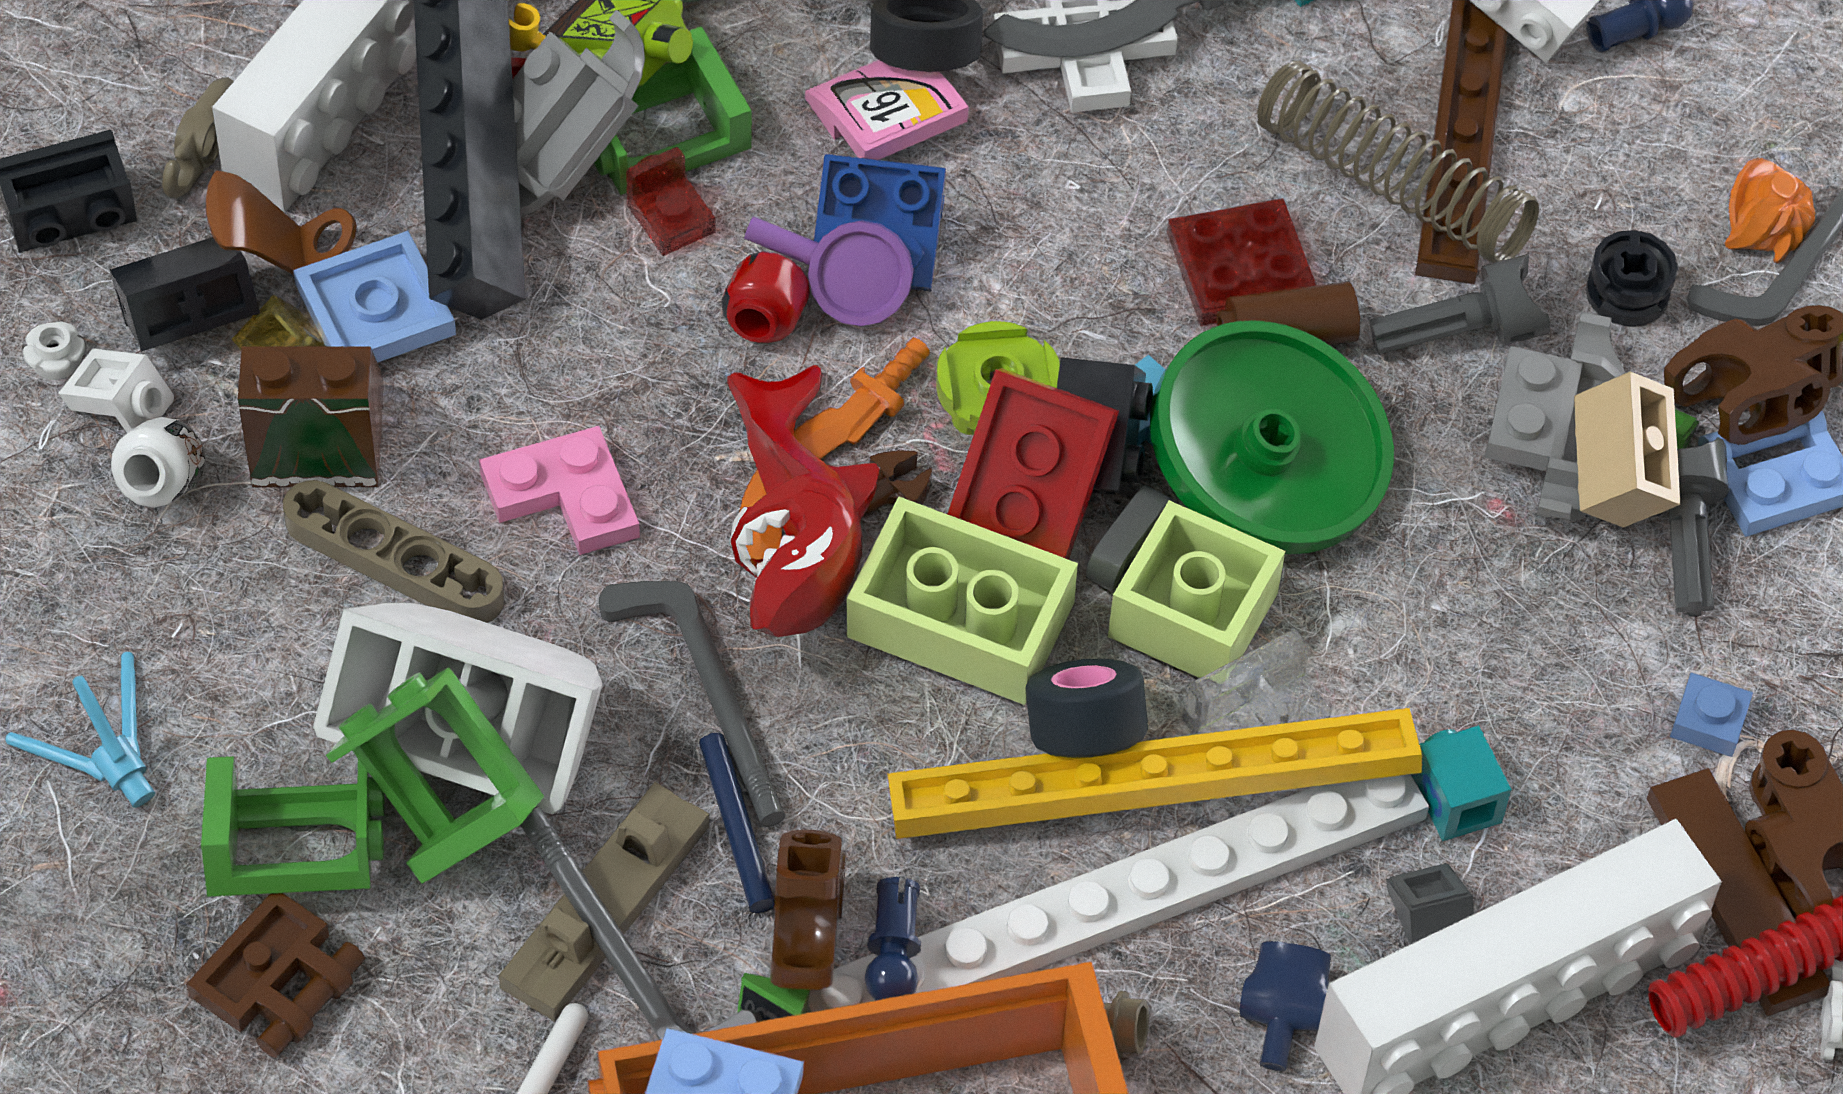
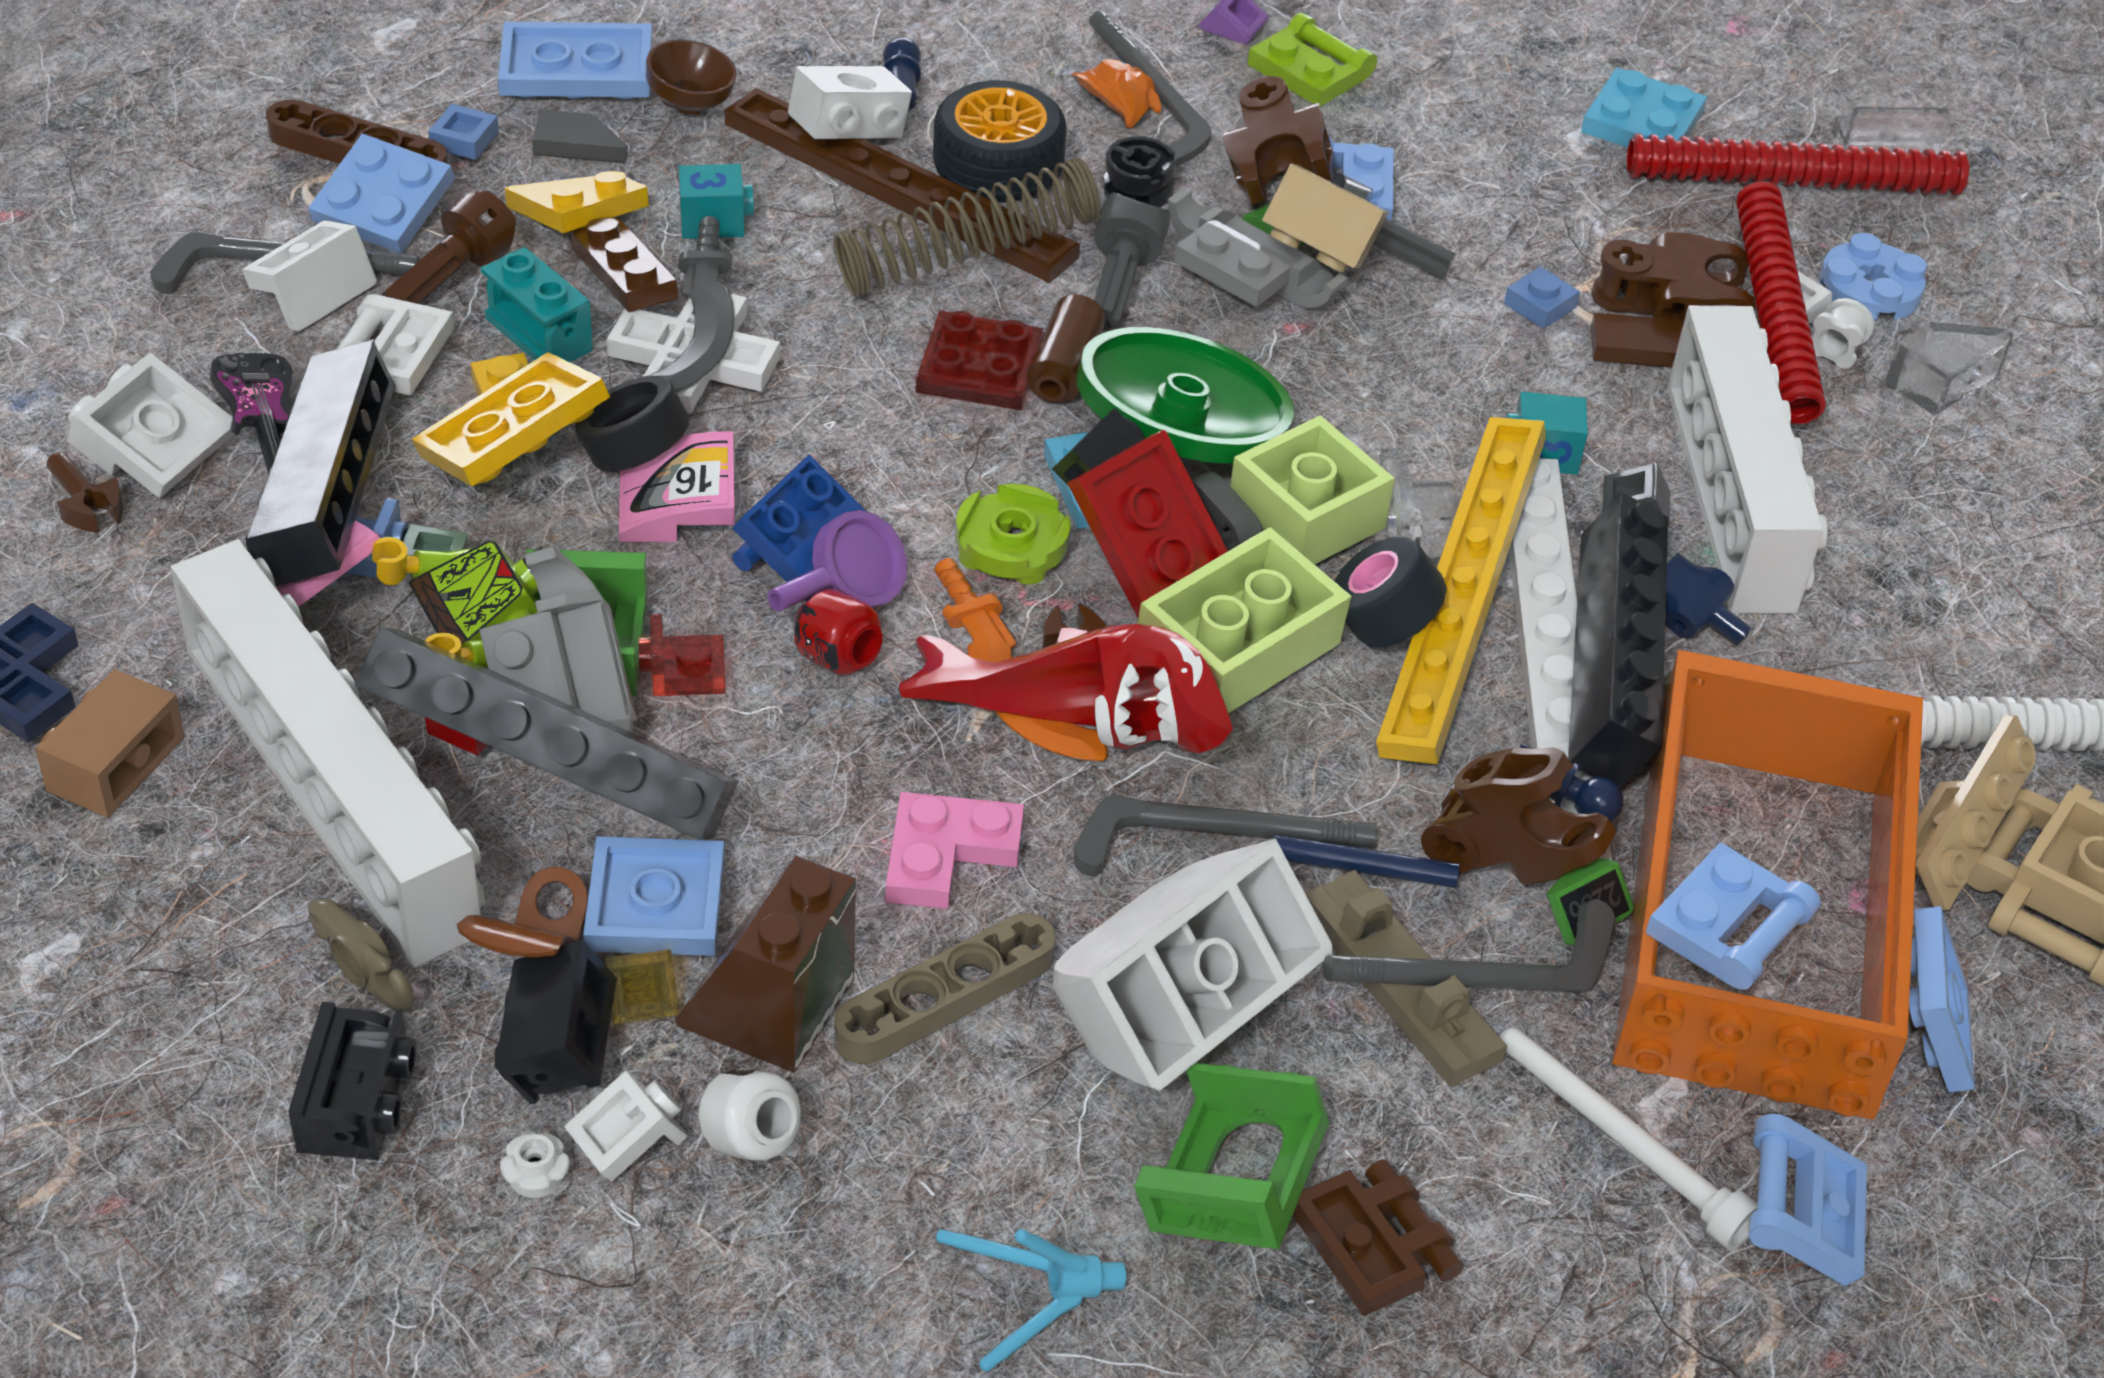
camera: 65 degrees left, 10 degrees down
bright green panel [326,667,544,884] -> none
none -> black wheel [933,80,1067,202]
none -> black brick [1568,491,1668,789]

